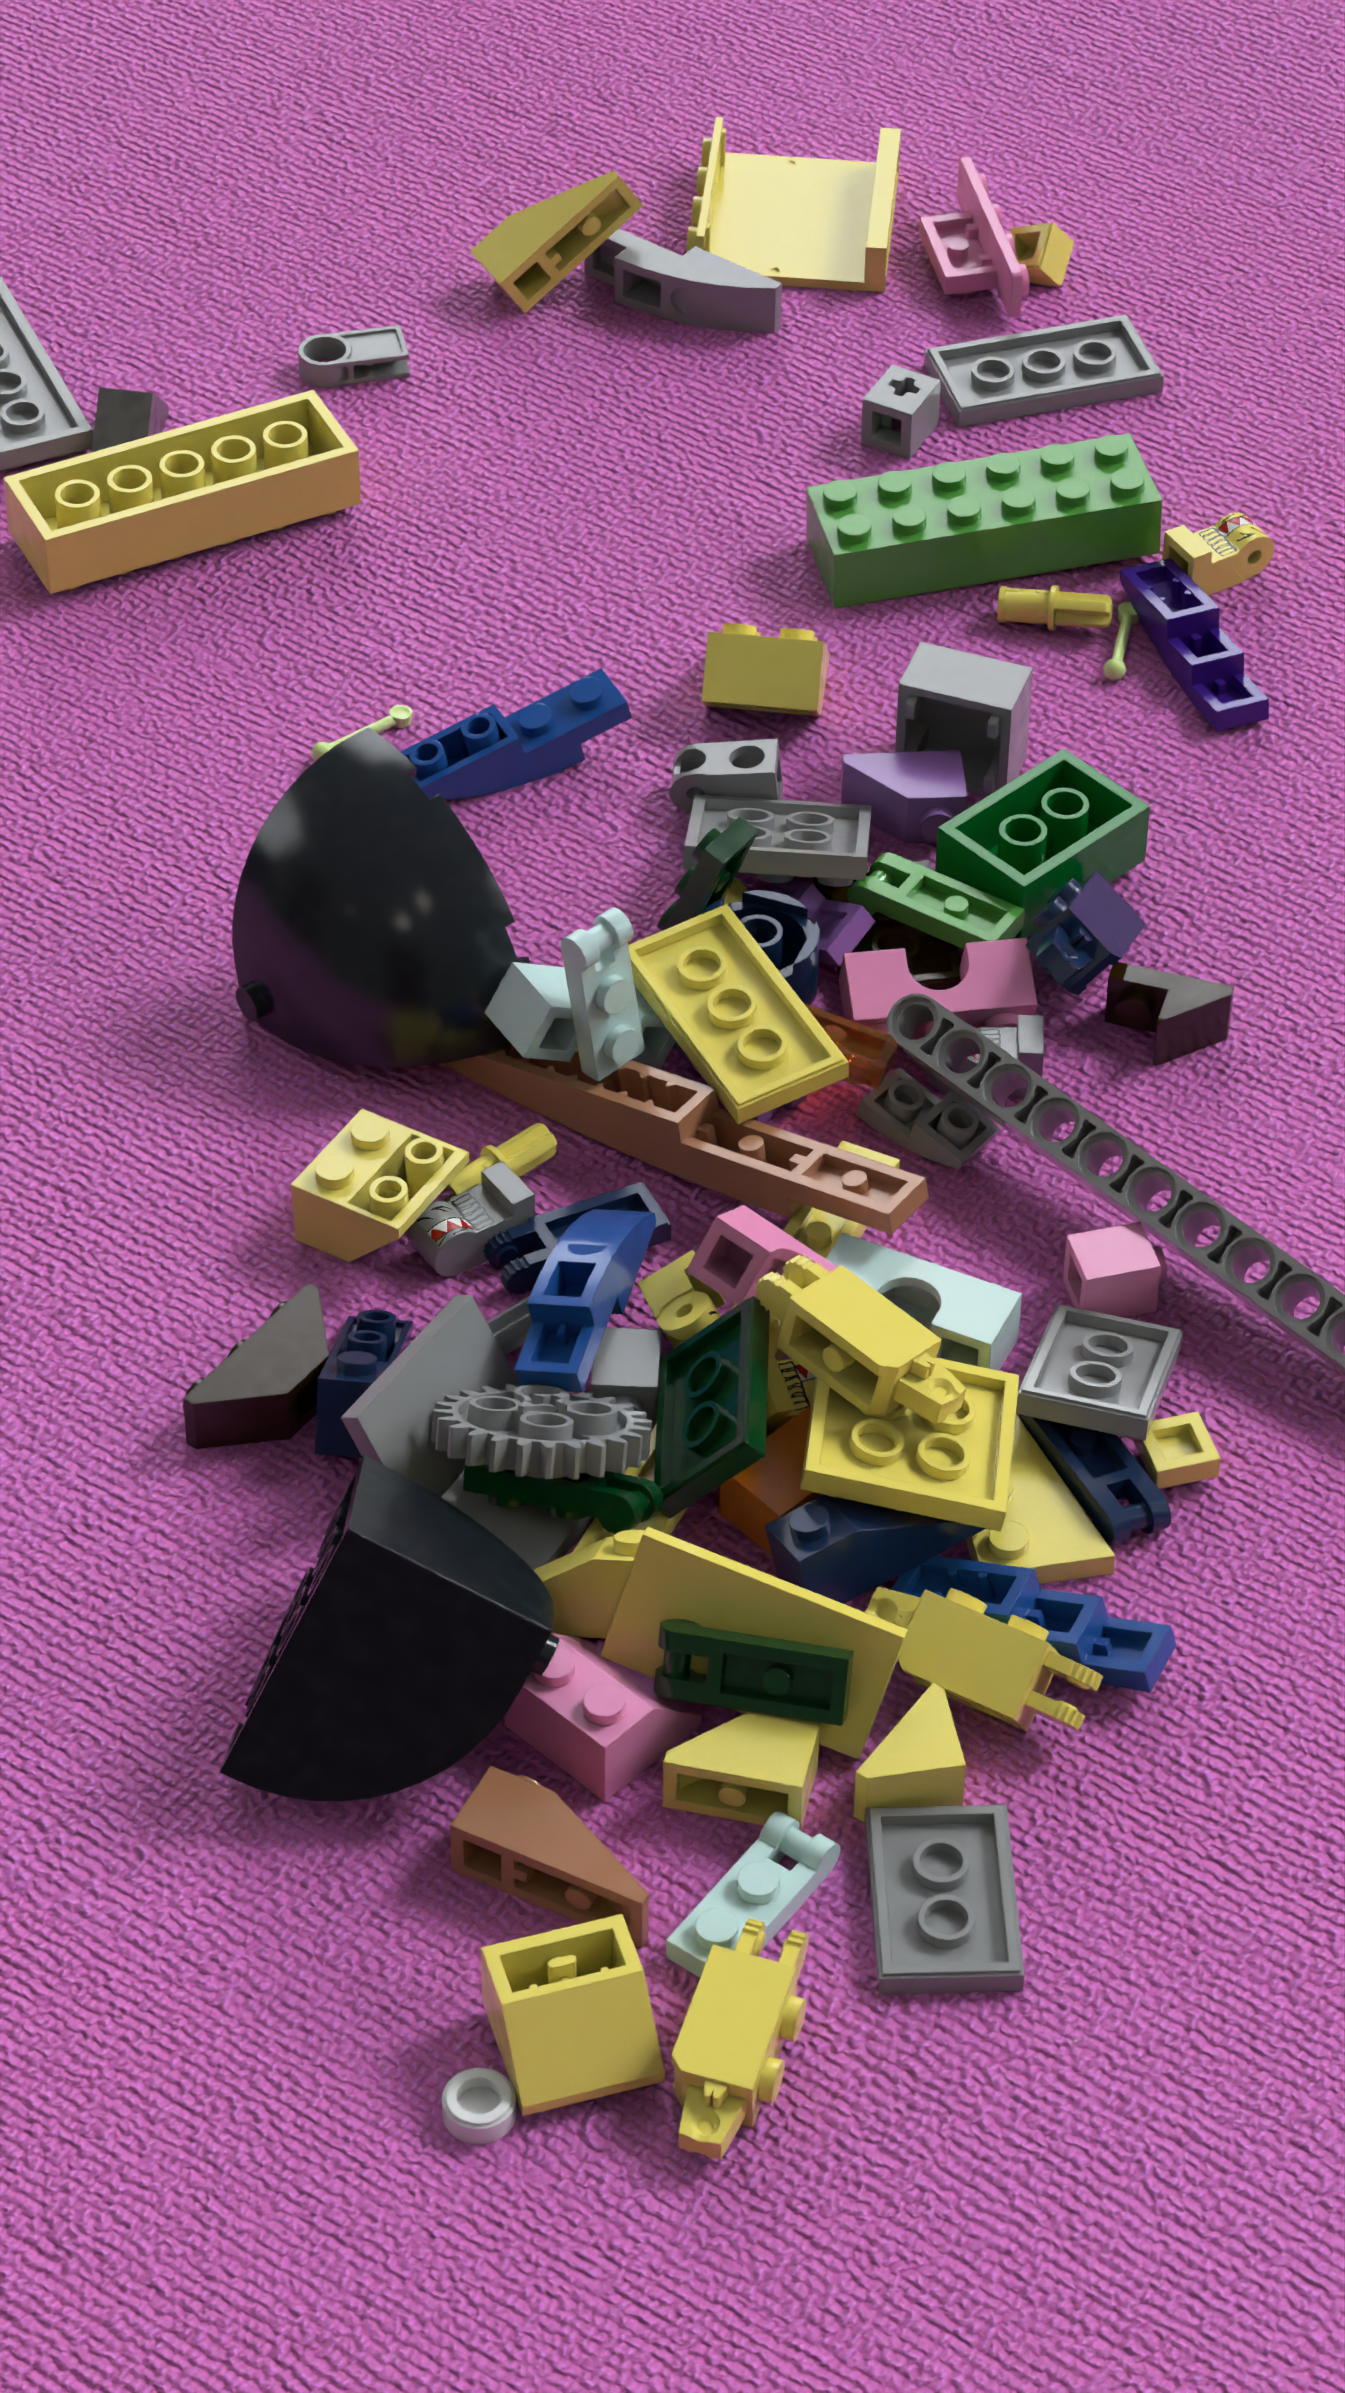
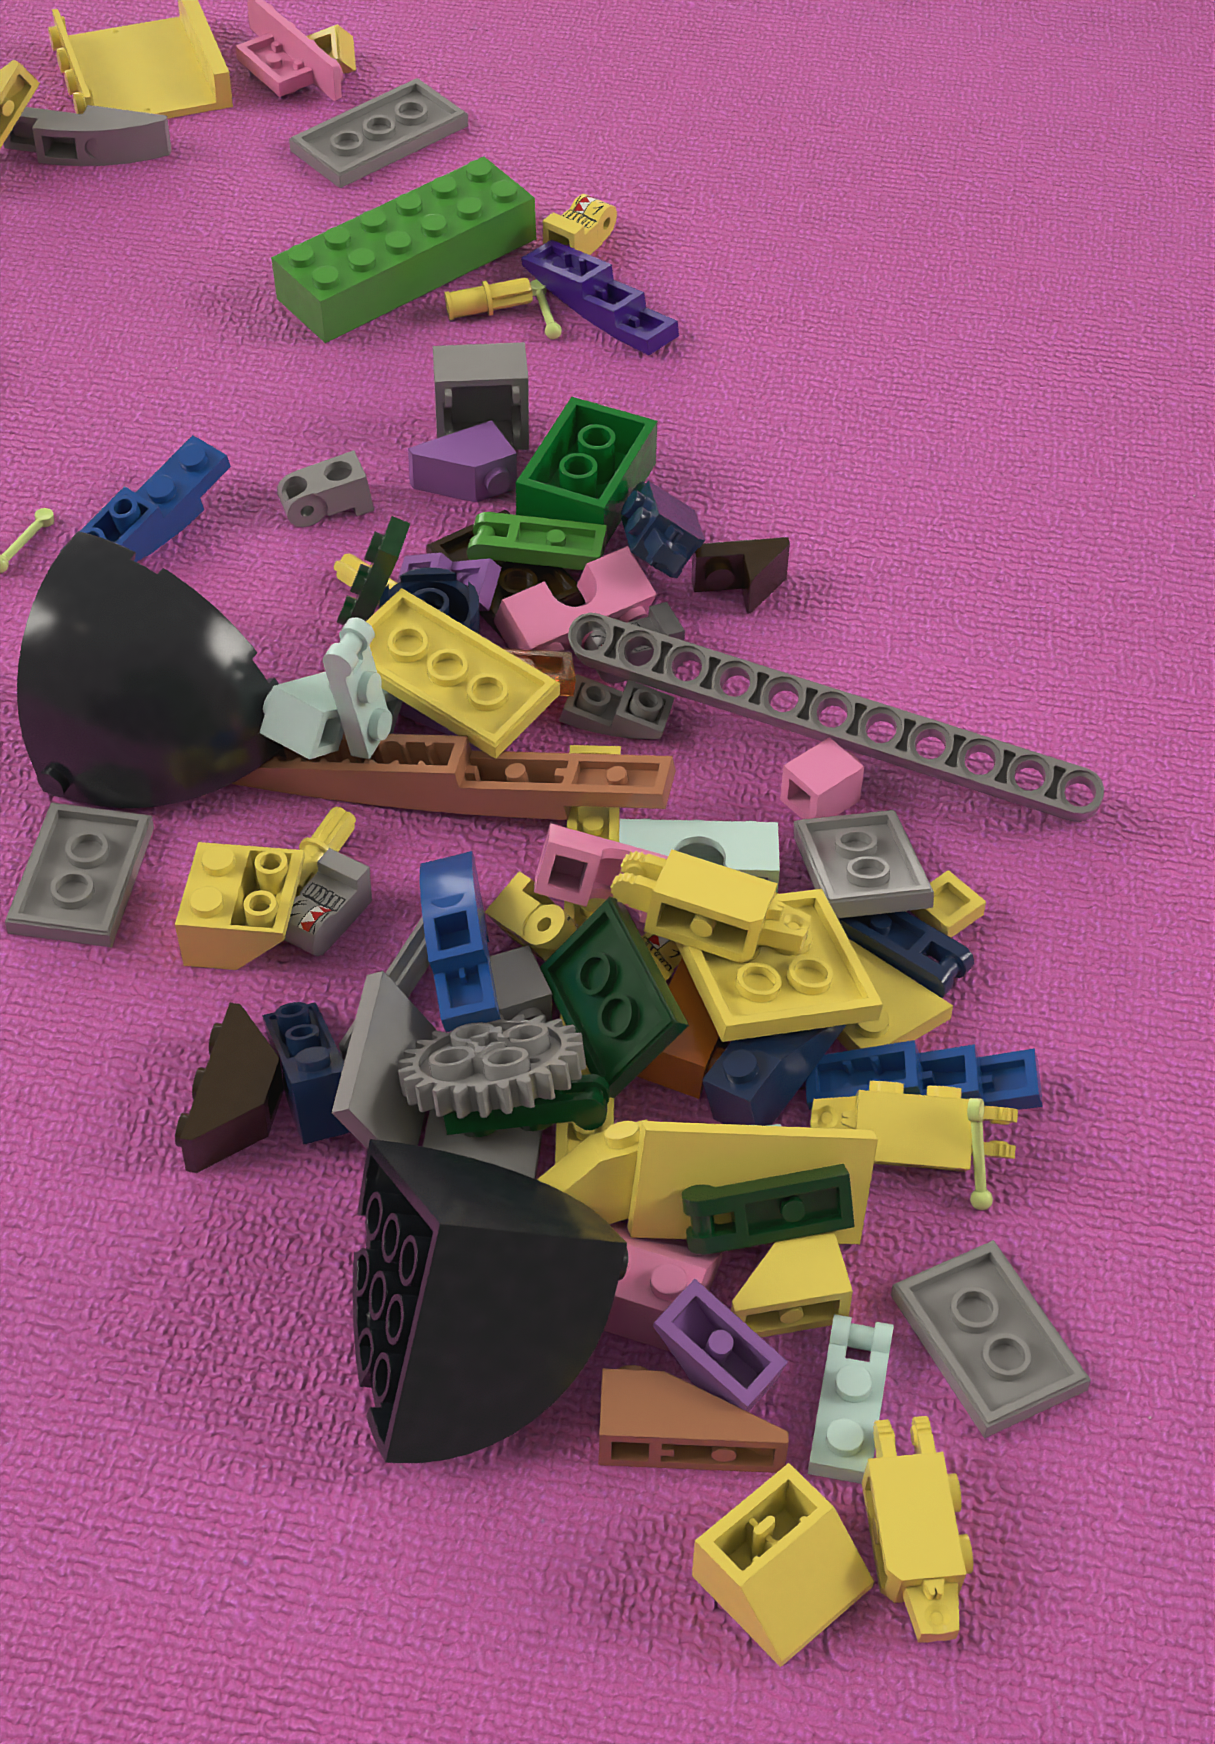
camera: 25 degrees left, 5 degrees up
white tile [442,2068,516,2144] -> none
dark blue hinge [483,1182,671,1295] -> none
light grey plate [683,794,872,887] -> none
light yellow slope [702,623,830,717] -> none
light yellow slope [853,1683,966,1823] -> none
light grey brick [861,365,941,459] -> none
none -> light grey tile [5,802,154,948]
none -> medium lavender slope [653,1279,788,1412]
none -> yellowish green hinge [967,1098,993,1211]

